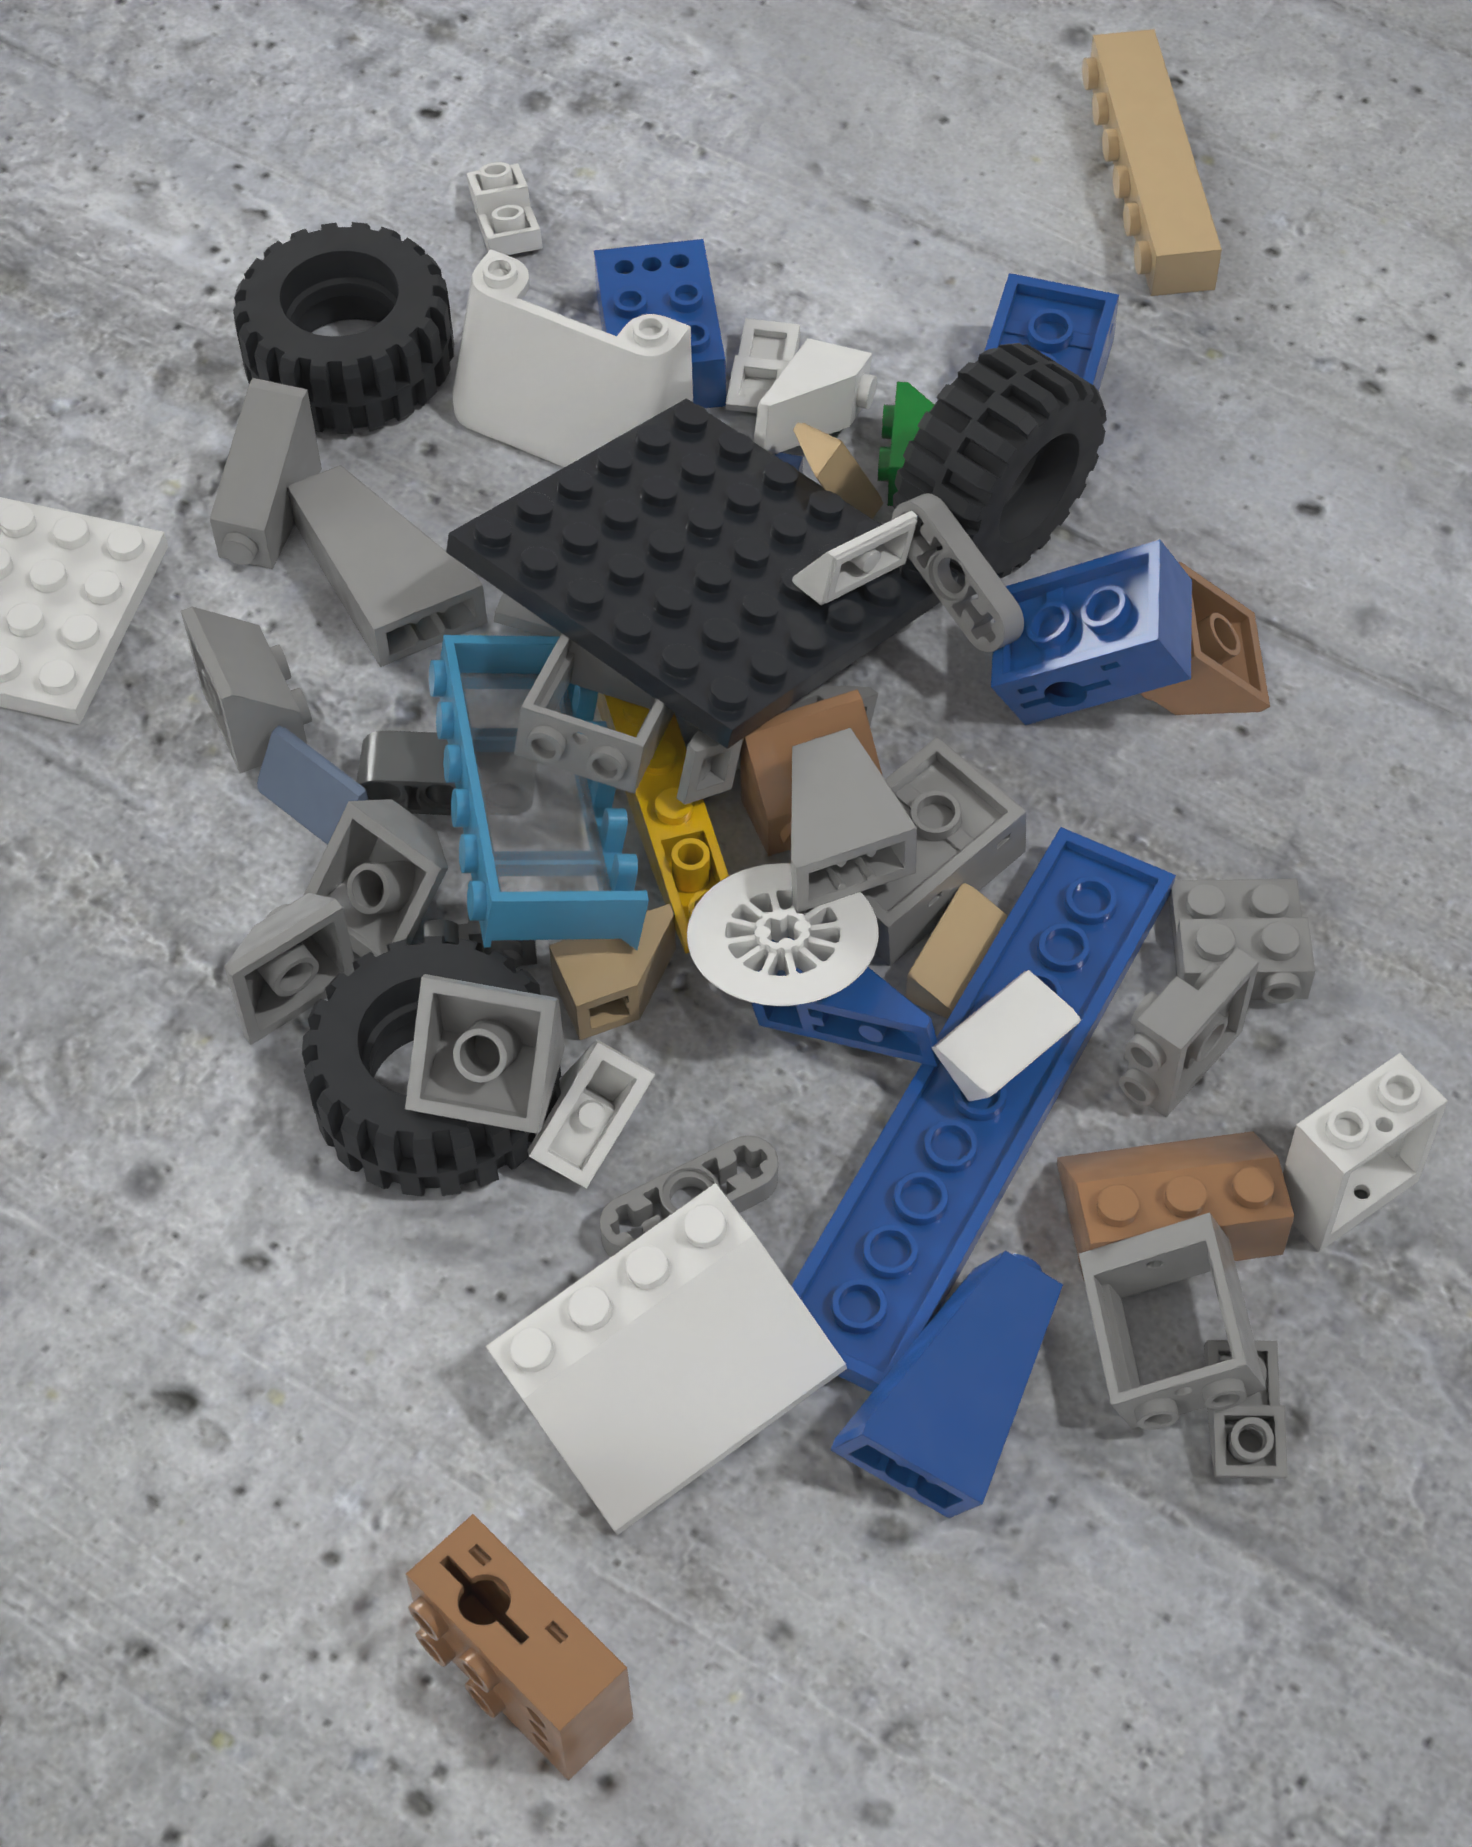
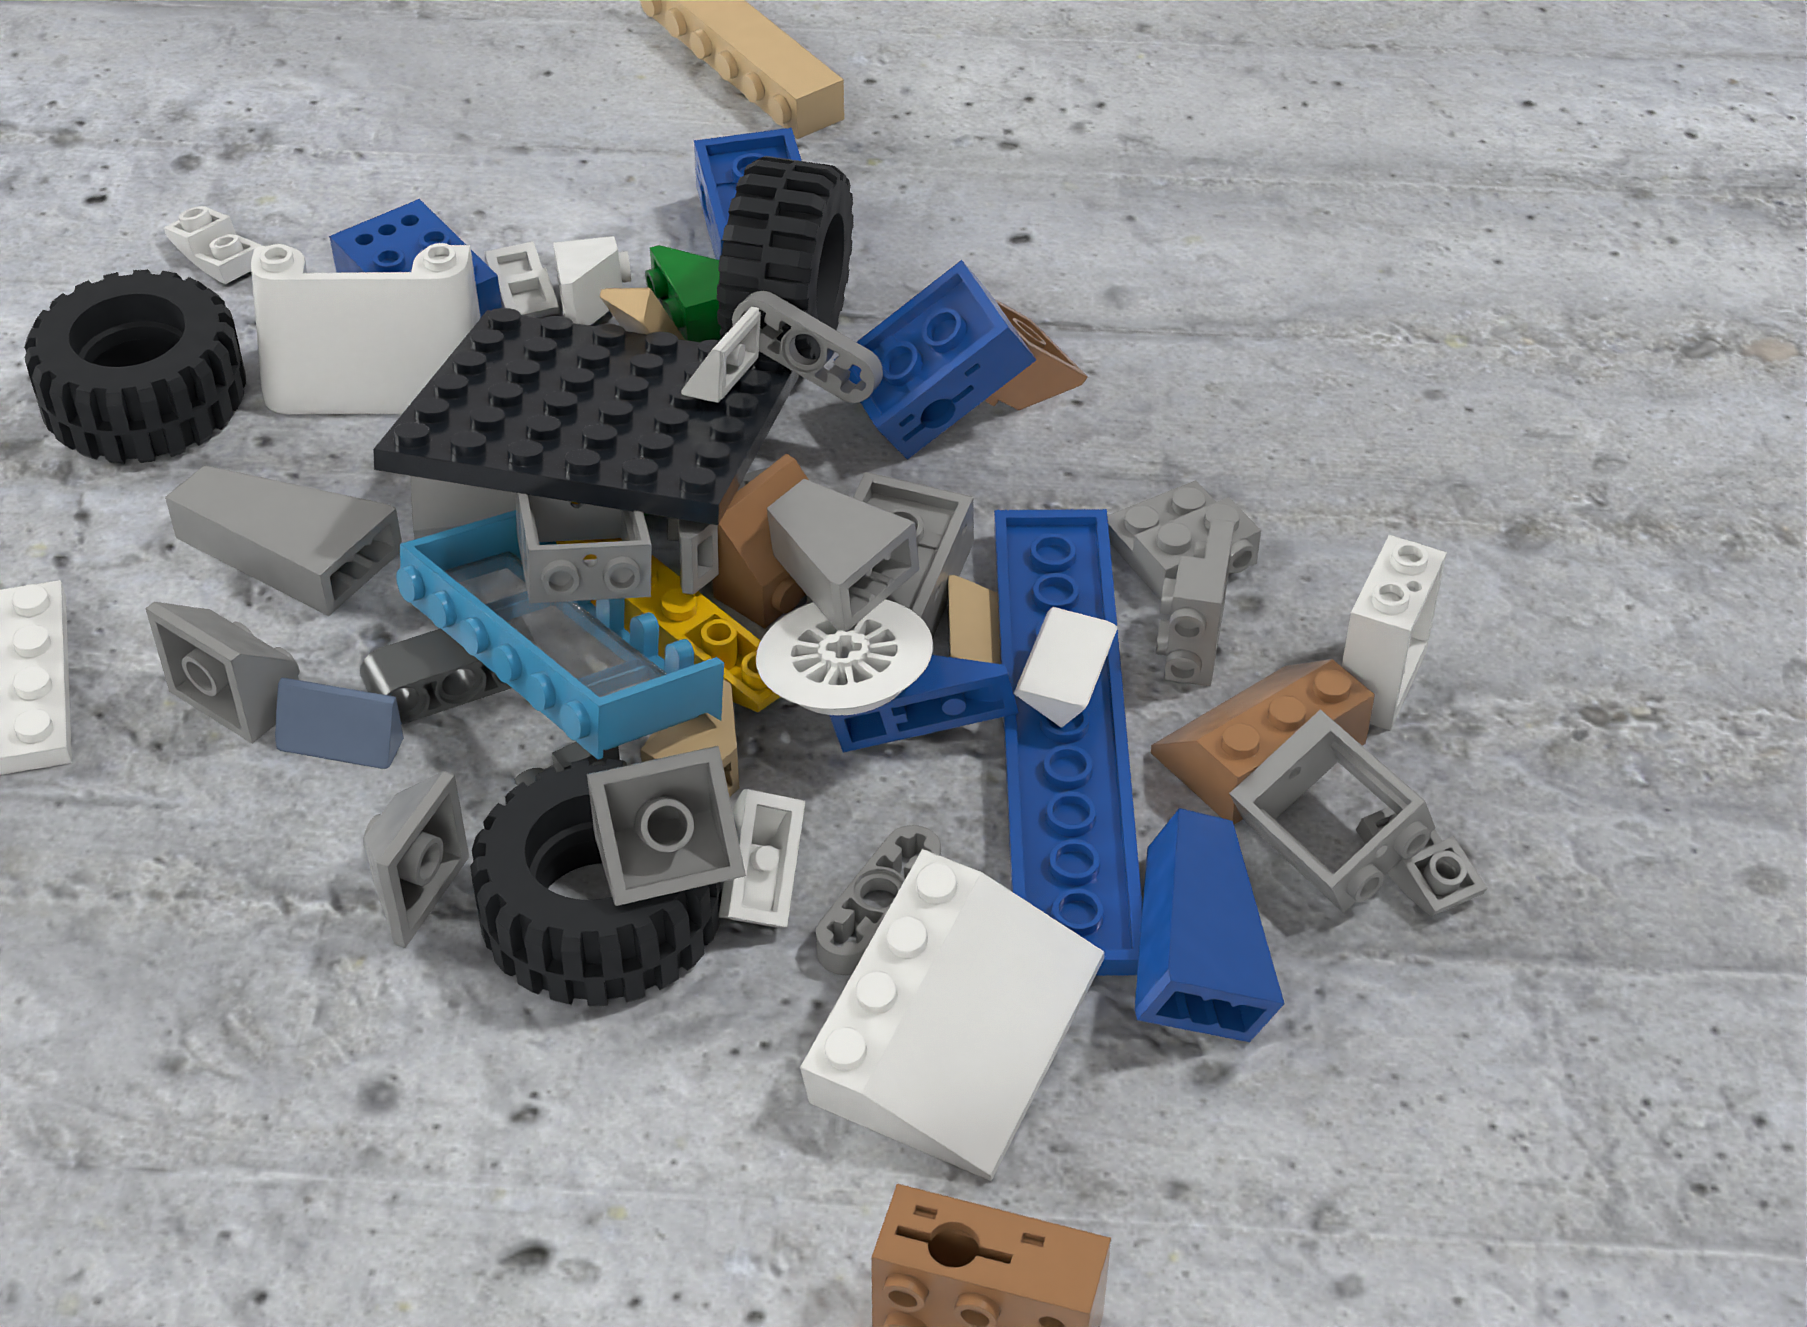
camera: 30 degrees left, 10 degrees down
light grey slope [210,378,322,569] -> none
light grey slope [303,799,448,957] -> none

